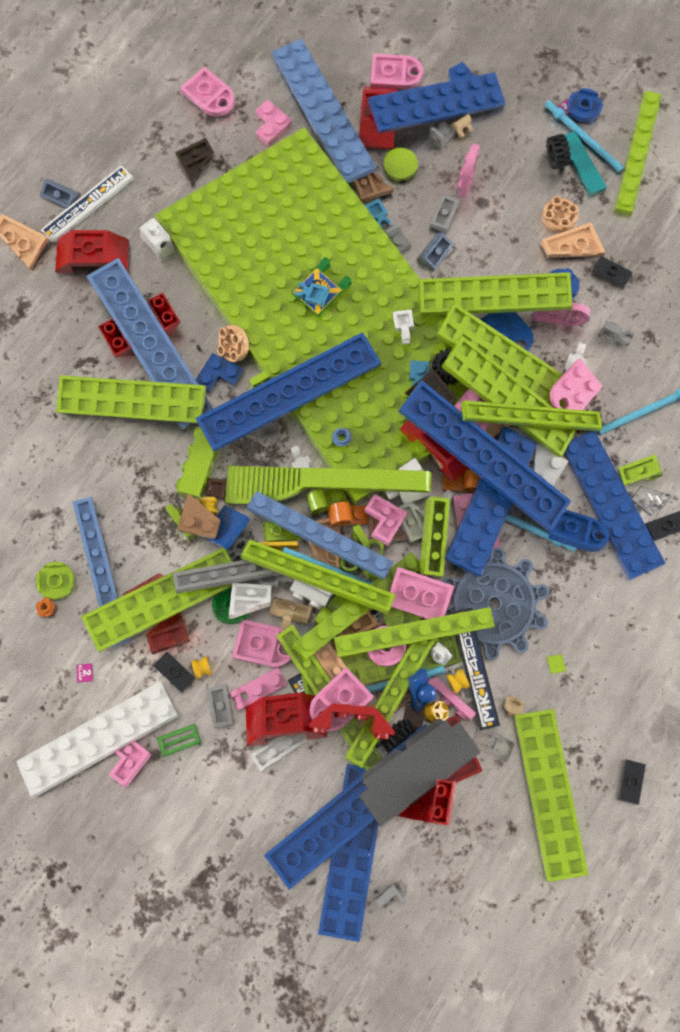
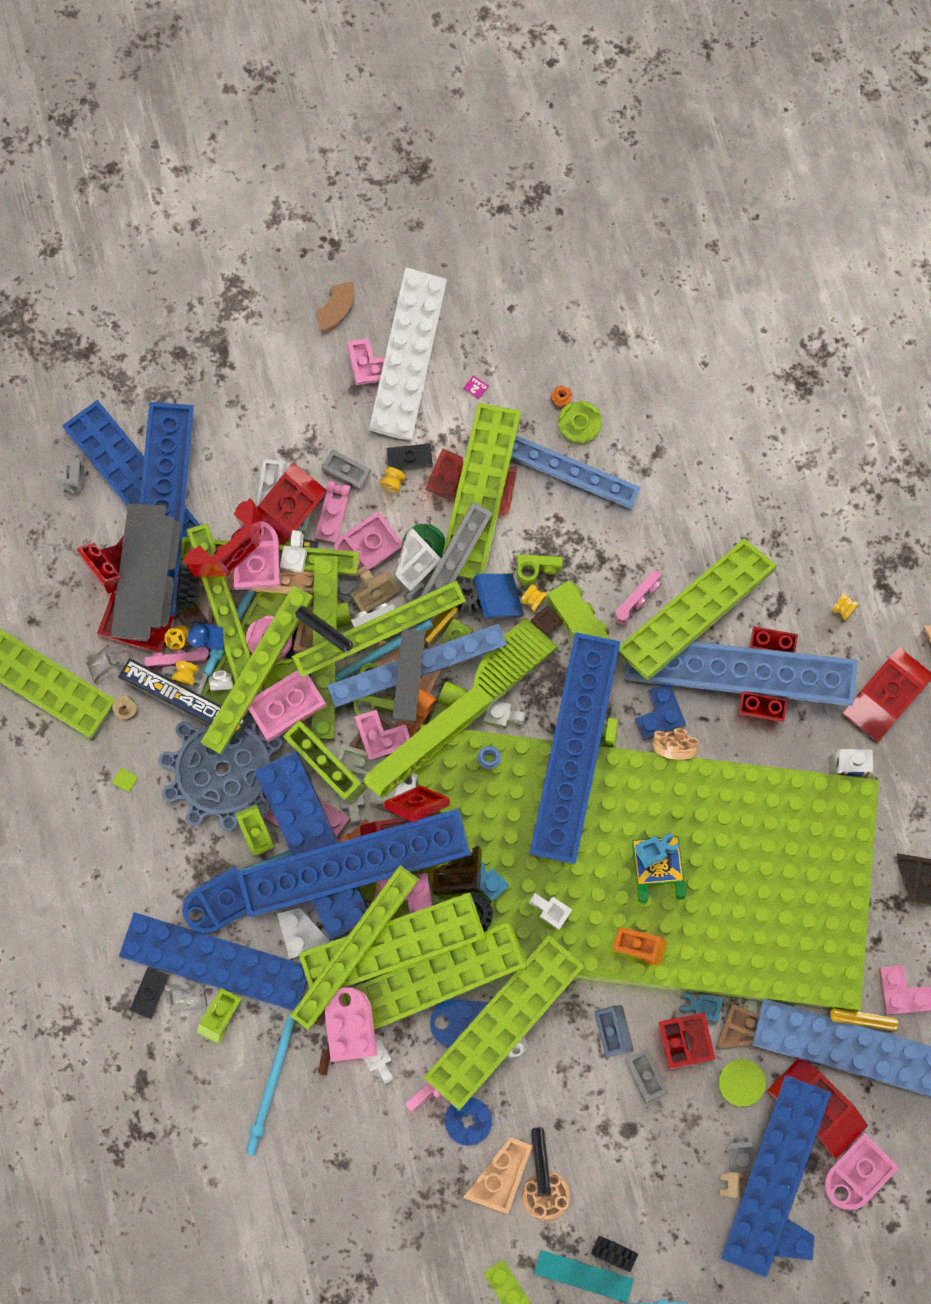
camera: 130 degrees right, 0 degrees up
bright green tile [157,724,202,757] -> none
medium nougat wing [177,494,221,540] -> none
light grey bracket [385,223,411,253] -> none
bright pink plate [457,143,480,197] -> none
black plate [592,256,633,289] -> none
light grey plate [599,320,634,346] -> none
none -> lime plate [235,805,274,856]
none -> white plate [280,530,307,573]
none -> black axle [295,606,353,653]
none -> medium nougat tile [316,281,354,333]
none -> dark orange piece [318,1042,330,1082]
none -> red plate [384,785,450,822]
none -> dark grey tile [392,629,425,722]
none -> black axle [531,1127,551,1197]
none -> orange plate [613,927,668,966]
none -> bright pink plate [615,570,661,626]
none -> red brick [658,1012,716,1071]
none -> yellow axle [830,1008,898,1032]
none -> yellow wheel [831,593,860,621]

